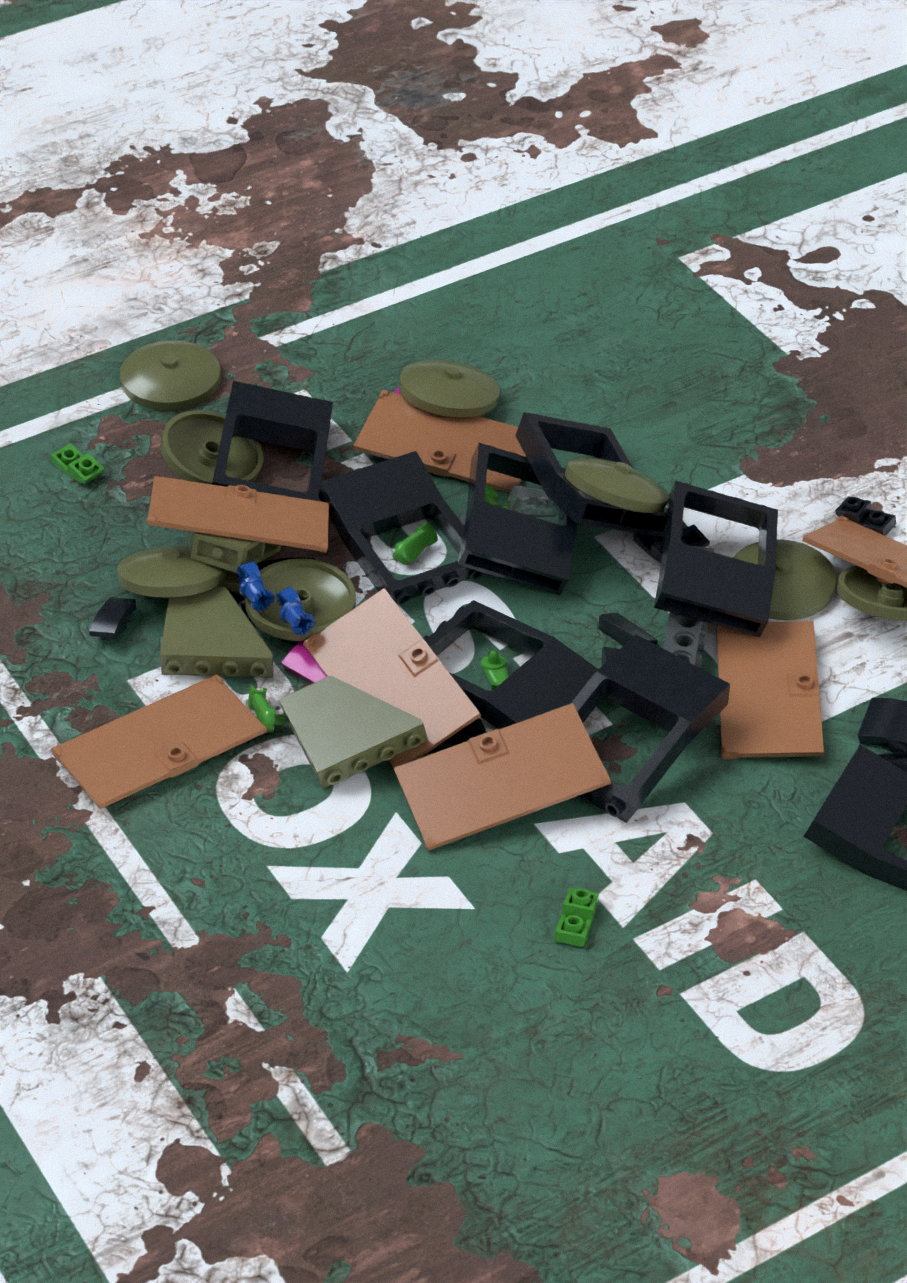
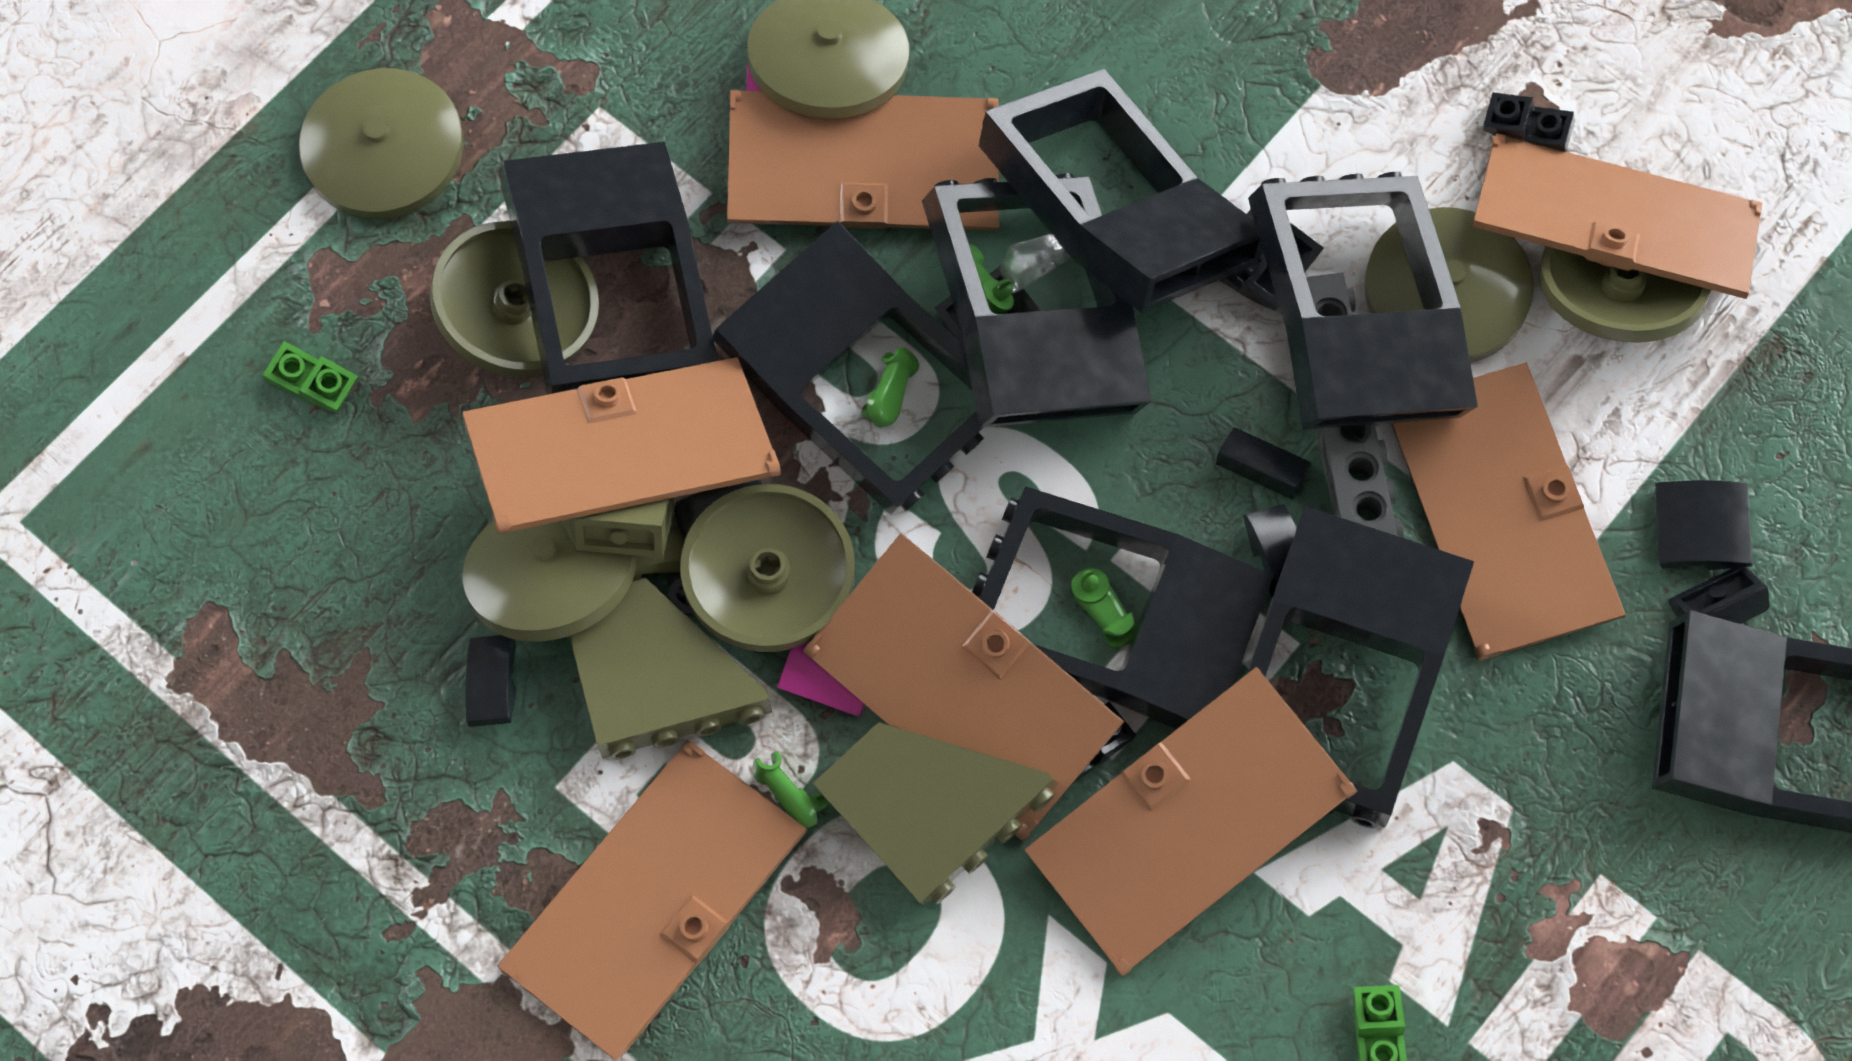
camera: 15 degrees left, 25 degrees up
blue connector [236,561,275,612] -> none
blue connector [276,587,315,636] -> none
olive dish [565,457,669,513] -> none

